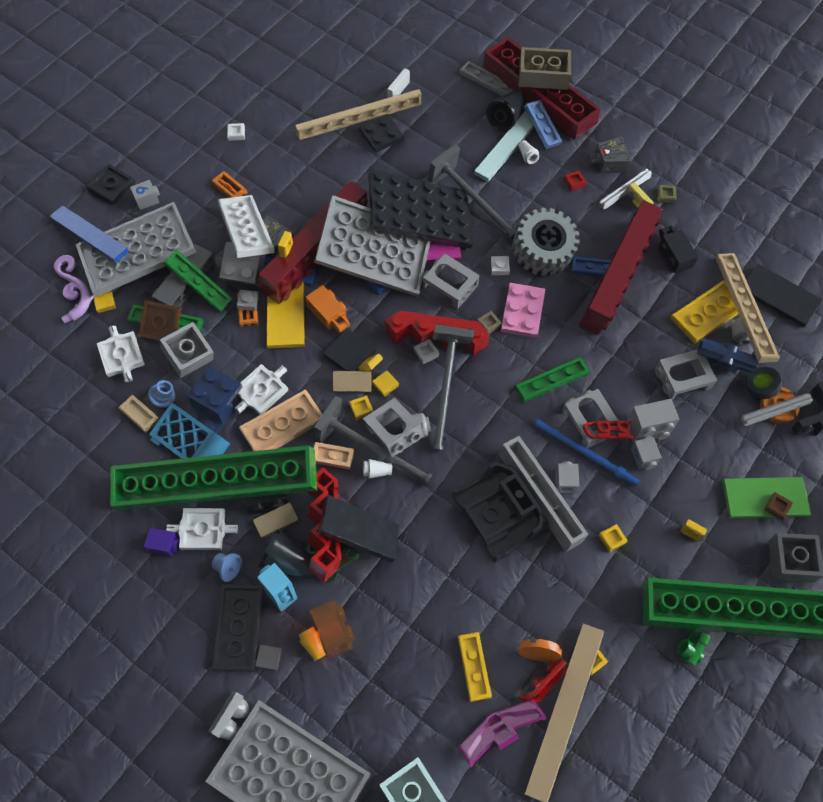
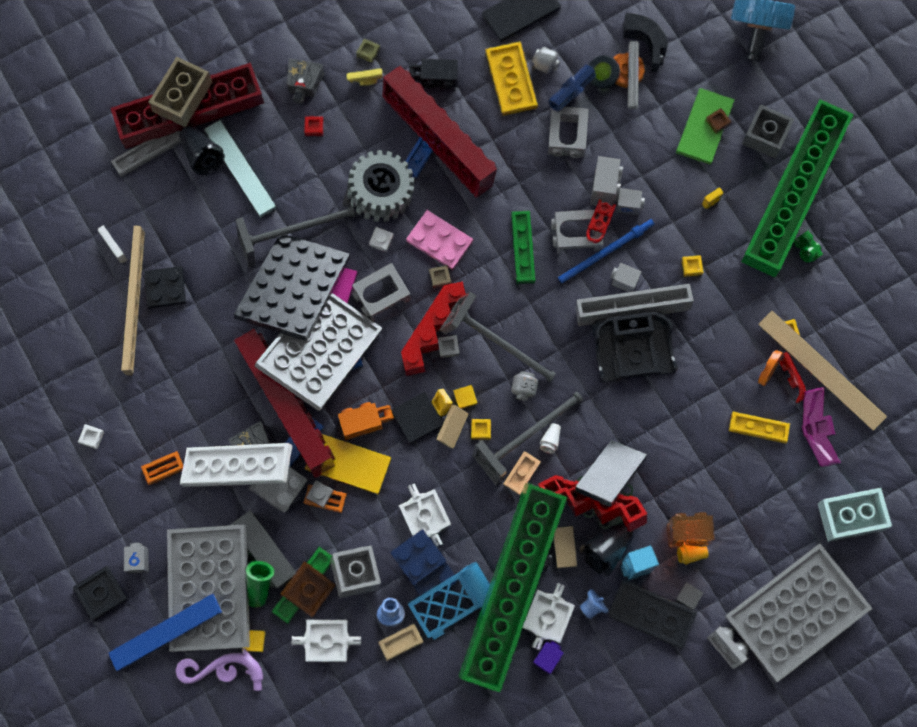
camera: 65 degrees left, 10 degrees up
green tile [163,249,232,313] -> none
light nougat tile [239,389,323,451] -> none
yellow tile [278,231,293,258] -> none
light grey panel [363,398,424,457] -> none
white cone [518,140,539,164] -> none
medium blue plate [524,100,562,149] -> none
light grey axle [599,169,652,210] -> none
tan tile [716,253,780,363] -> none
none -> green plant [246,561,274,608]

